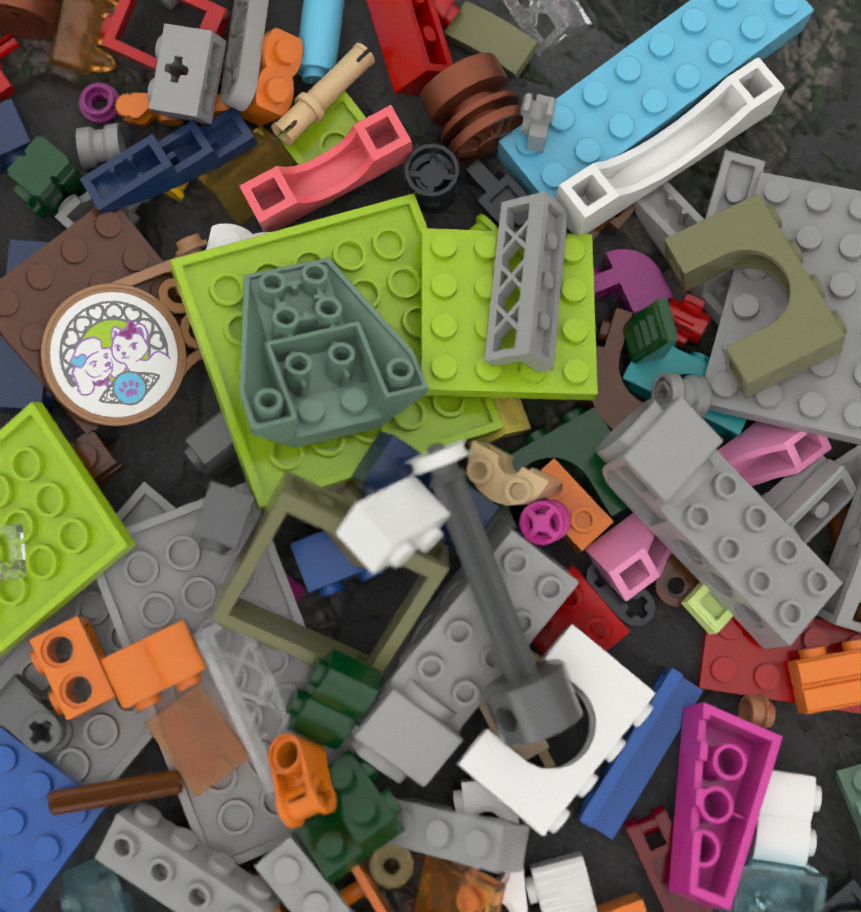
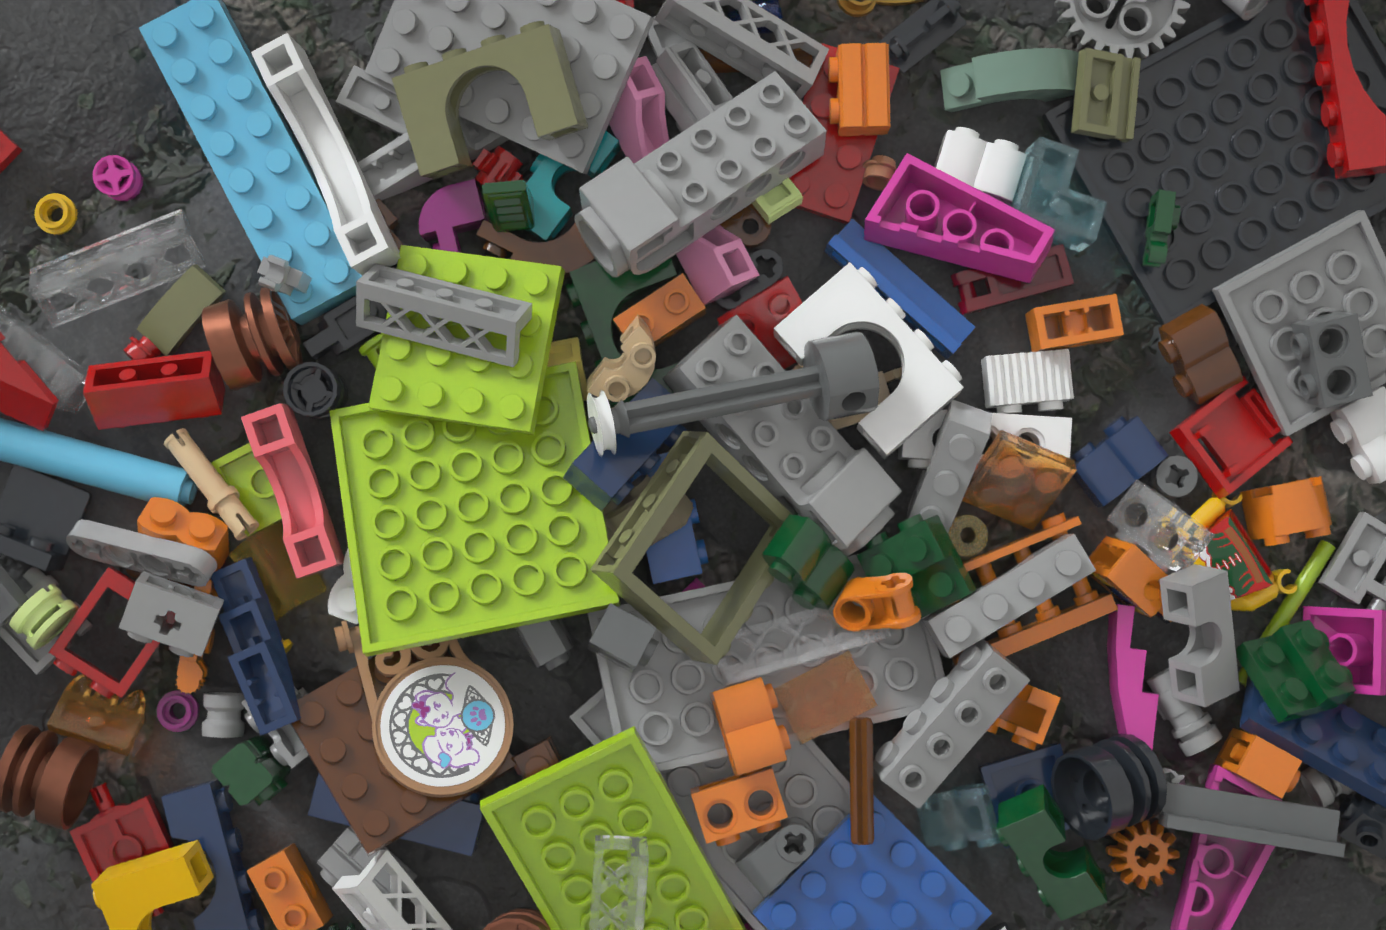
camera: 80 degrees left, 5 degrees up
sand green wedge [239,257,428,448] -> none
white brick [336,476,450,574] -> none
dark pink wheel [520,498,571,545] -> none
light grey wheel [651,373,712,417] -> none

